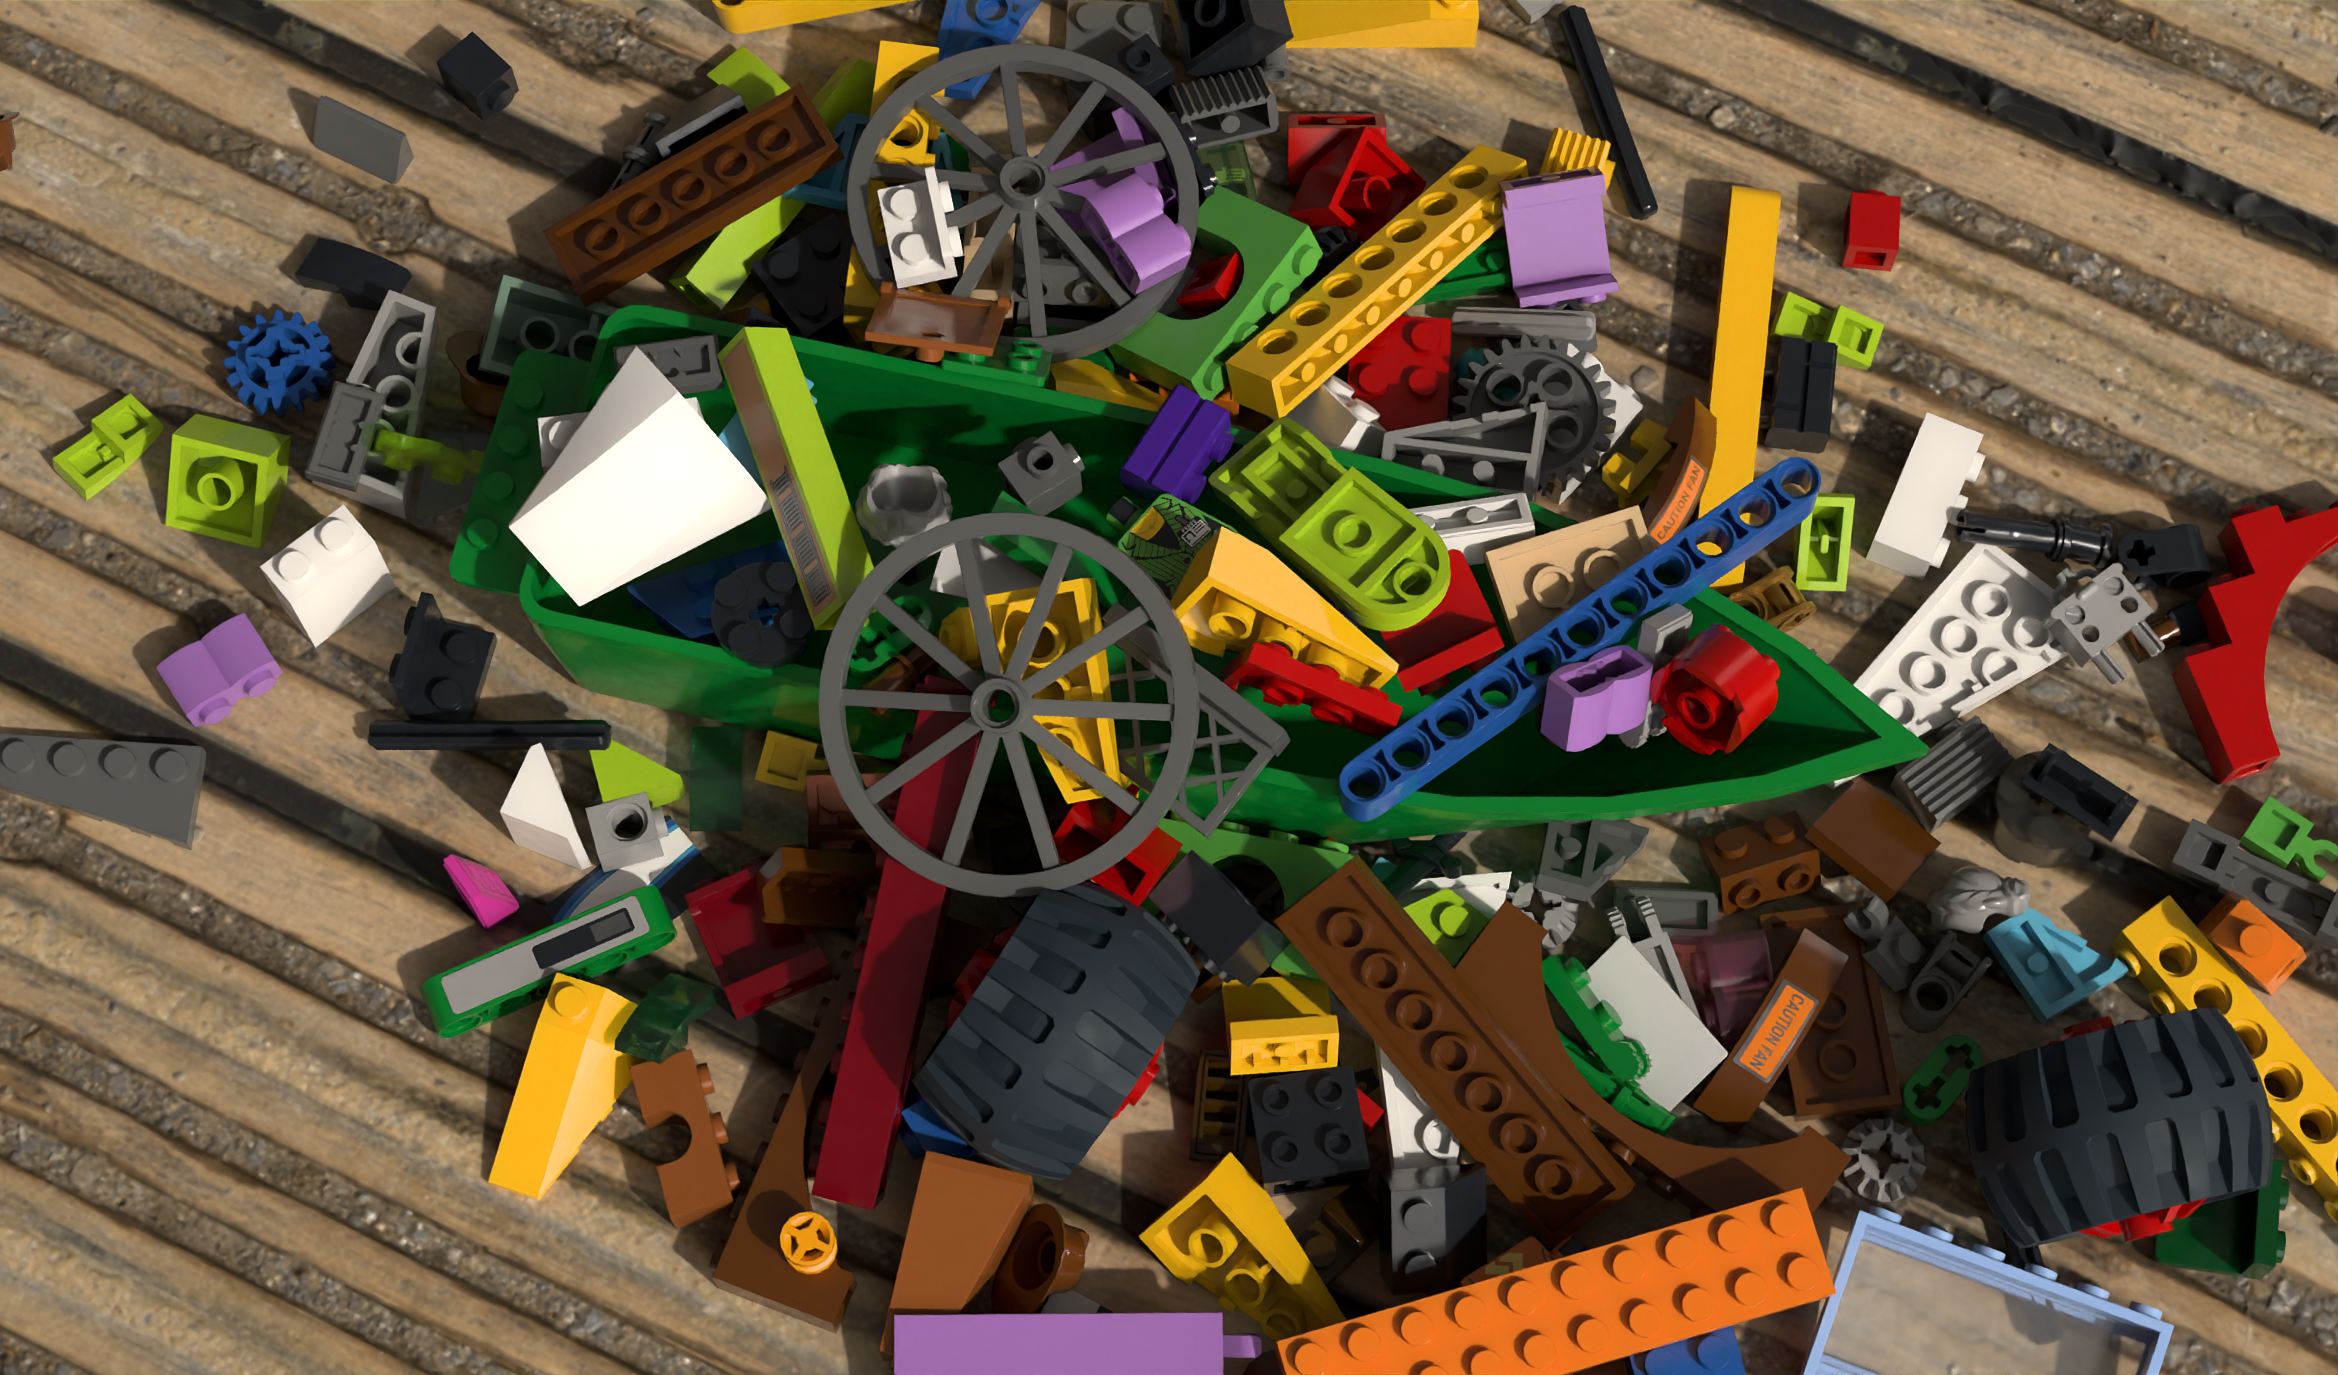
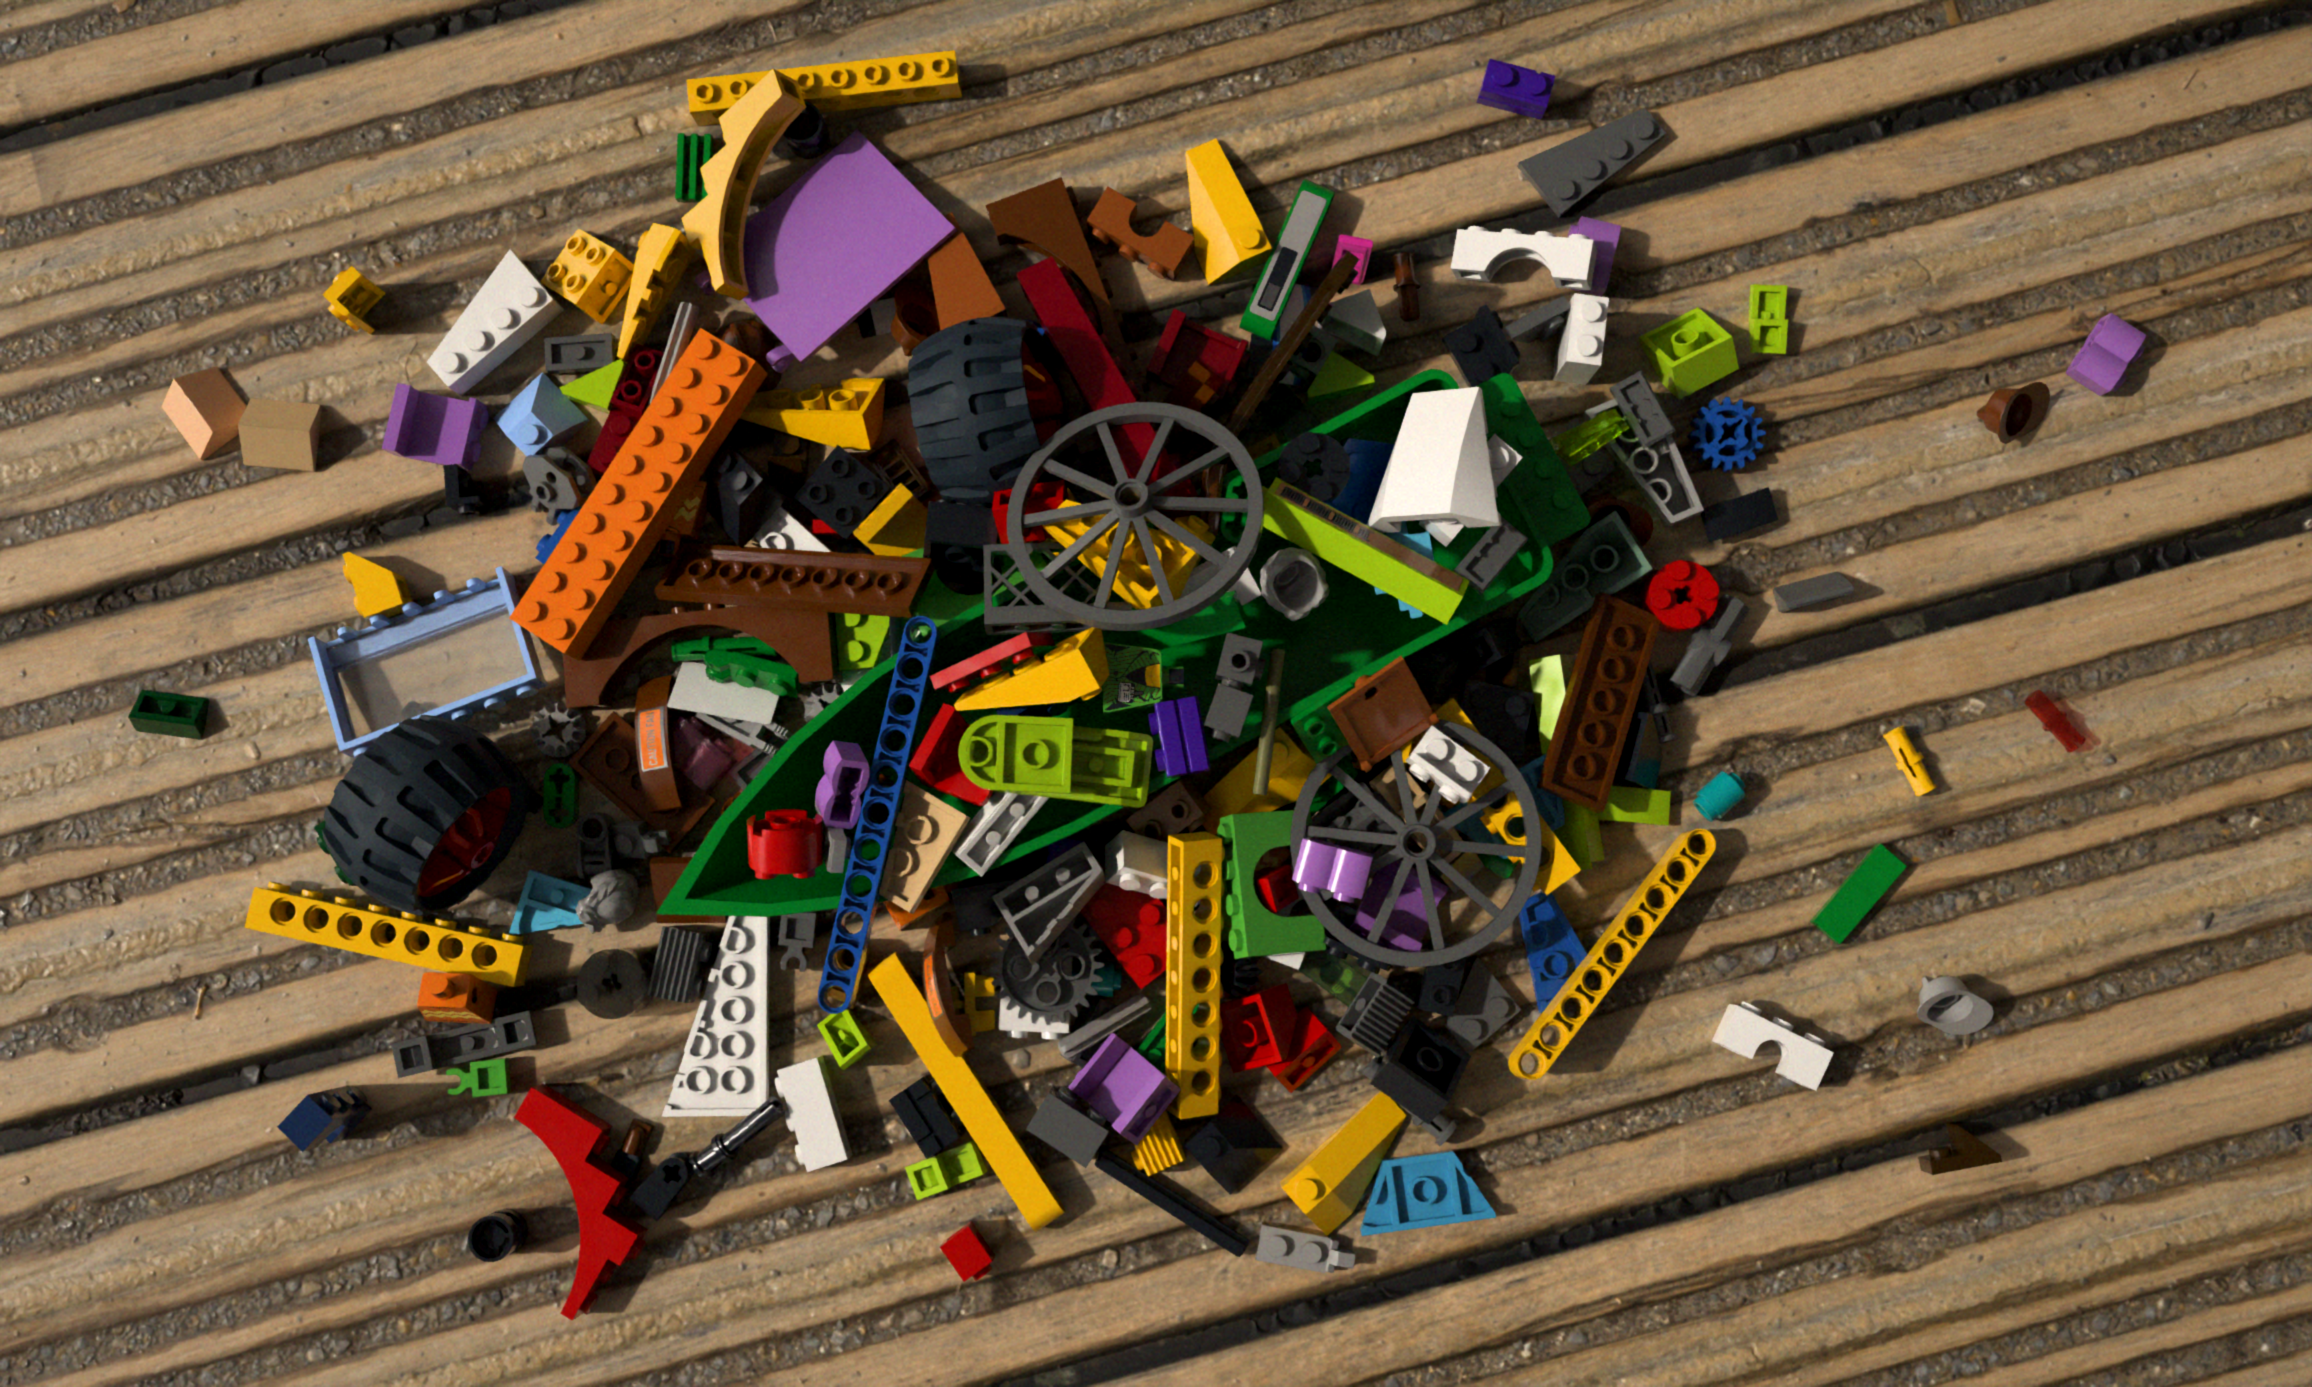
camera: 145 degrees right, 15 degrees up
black axle [367,720,612,750] -> none
black brick [437,31,519,121] -> none
clear green slope [614,973,717,1064] -> none
light orange wheel [780,1212,838,1274] -> none
black hinge [2021,743,2139,842] -> none
light grey piece [2041,563,2165,686] -> none
none -> dark grey brick [1026,1086,1111,1168]
none -> black slope [1184,1095,1282,1195]
none -> dark brown wing [1189,251,1359,490]
none -> dark grey brick [1203,683,1253,743]
none -> olive bar [1253,649,1285,796]
none -> reddish brown axle [1392,252,1420,322]
none -> white arch [1451,226,1597,291]
none -> dark purple brick [1476,59,1555,120]
none -> dark grey wing [1505,296,1571,343]
none -> red brick [1641,560,1719,633]
none -> dark grey piece [1668,594,1750,696]
none -> teal brick [1693,771,1746,822]

